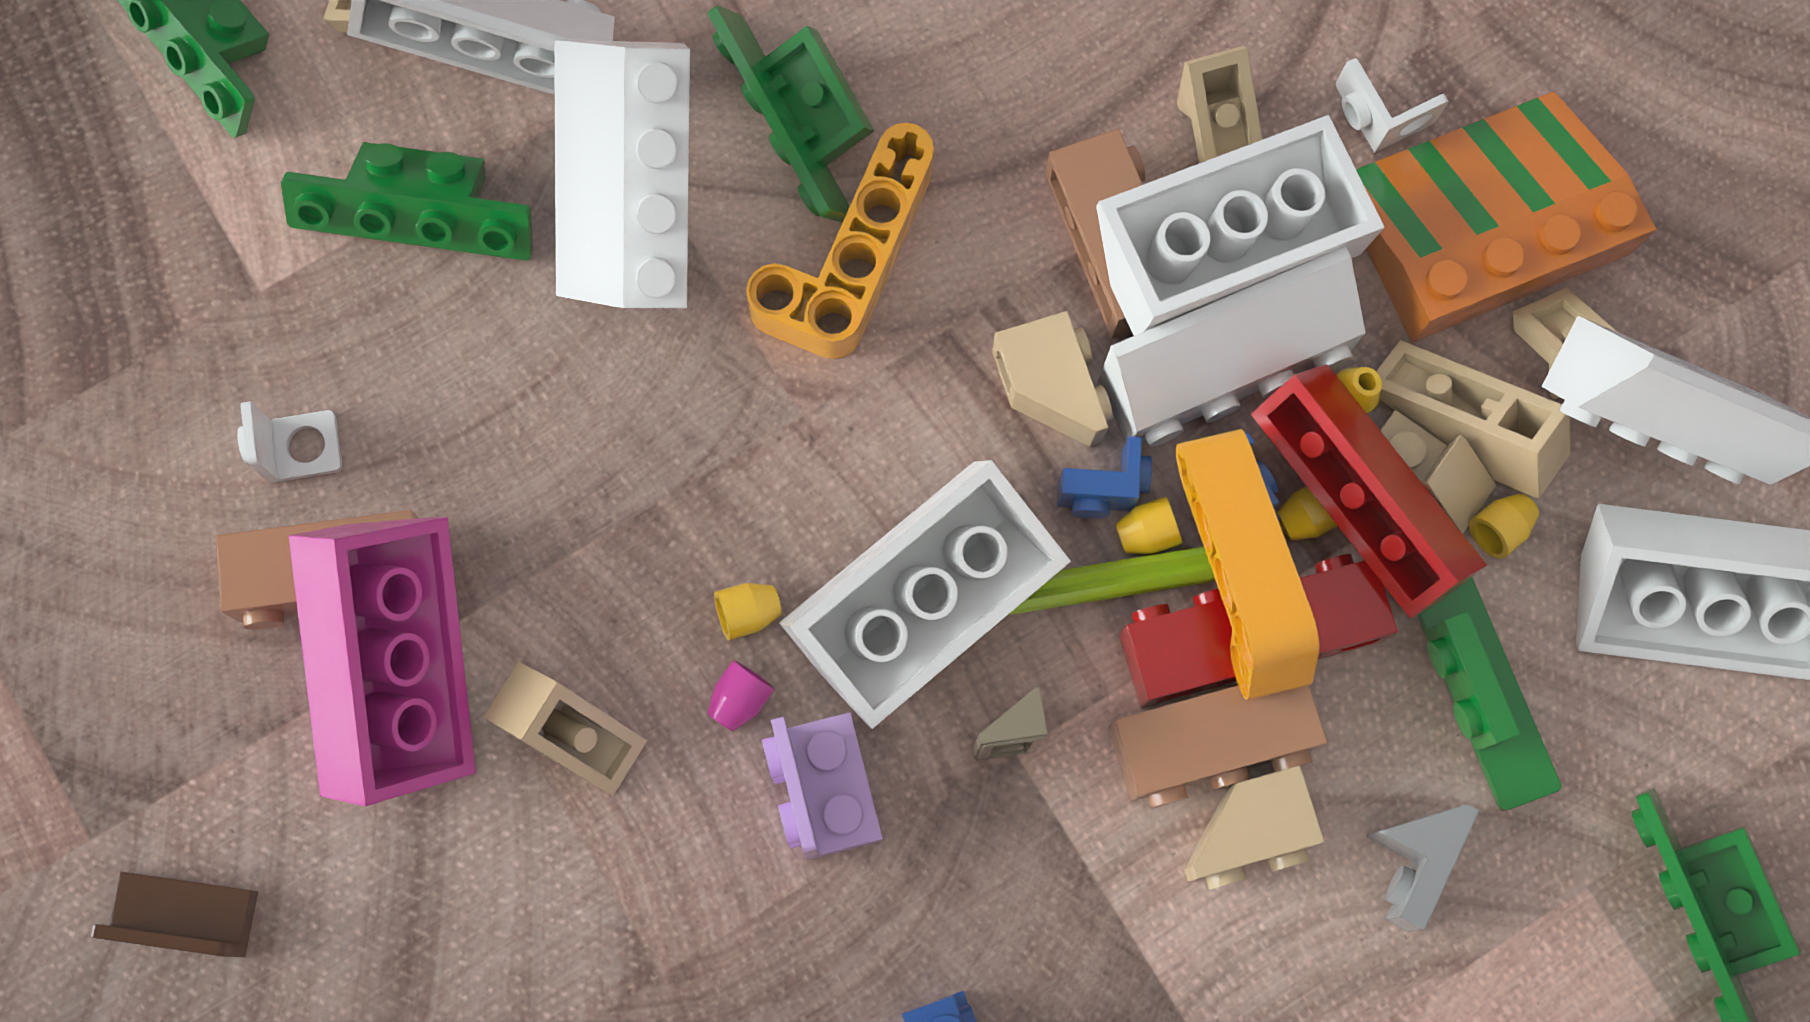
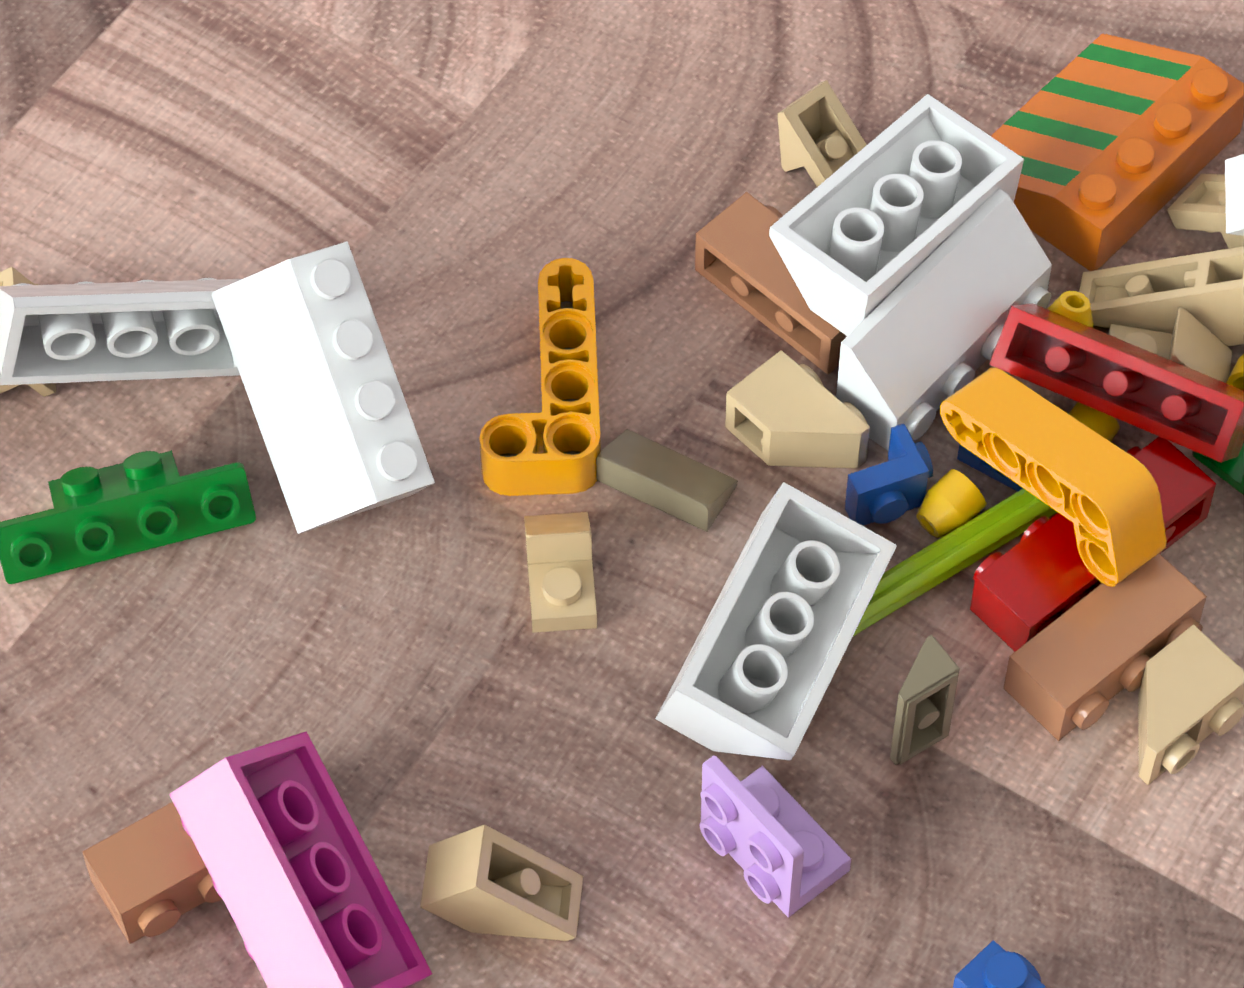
camera: 20 degrees left, 20 degrees down
white bracket [238,401,342,483] -> none
green bracket [707,5,874,222] -> none
dark pink hose [707,659,775,731] -> none
yellow hose [714,583,782,641] -> none
white bracket [1336,58,1449,153] -> none
none -> tan slope [524,512,597,633]
none -> dark tan slope [596,429,738,532]

